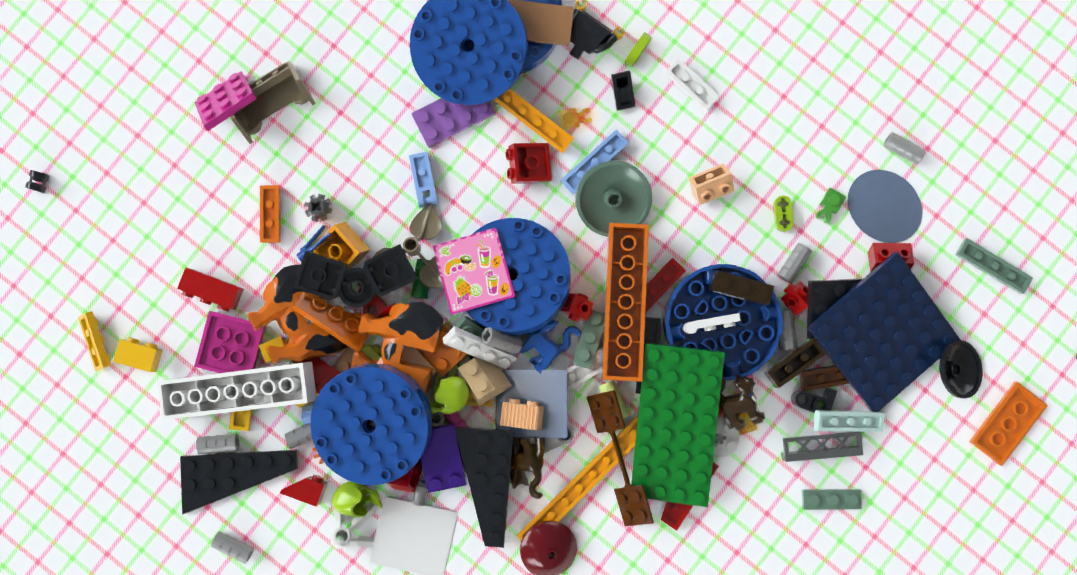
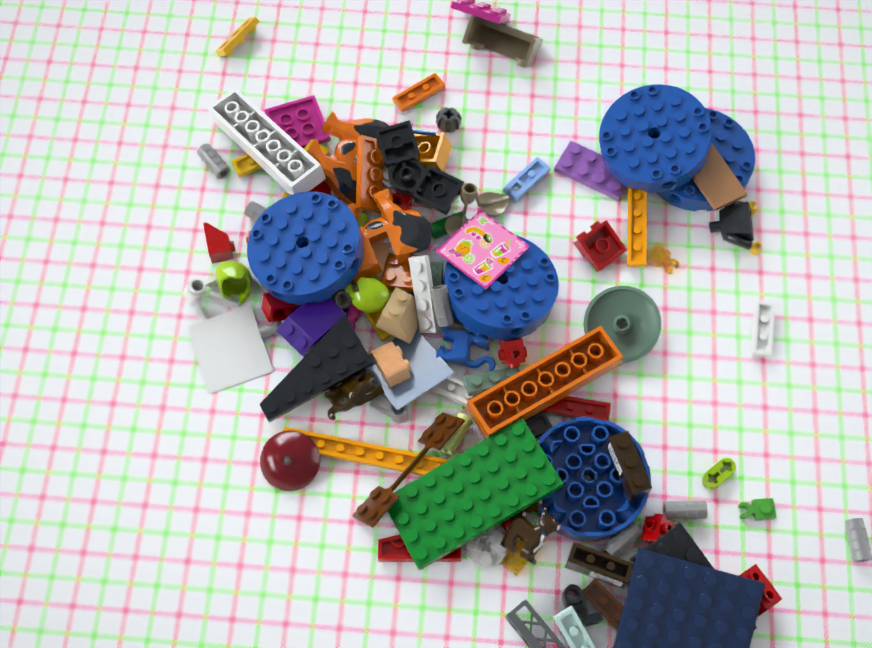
camera: 55 degrees right, 20 degrees down
yellow brick [113,337,163,372] -> none
red brick [177,267,244,312] -> none
black wing [180,449,298,515] -> none
light grey axle [211,531,254,564] -> none
light blue plate [560,129,629,195] -> none
black slope [610,70,636,111] -> none
lime beam [625,32,653,67] -> none
white plate [683,313,741,334] -> none
light nougat brick [689,163,735,205] -> none
sand blue sticker [848,170,922,243] -> none

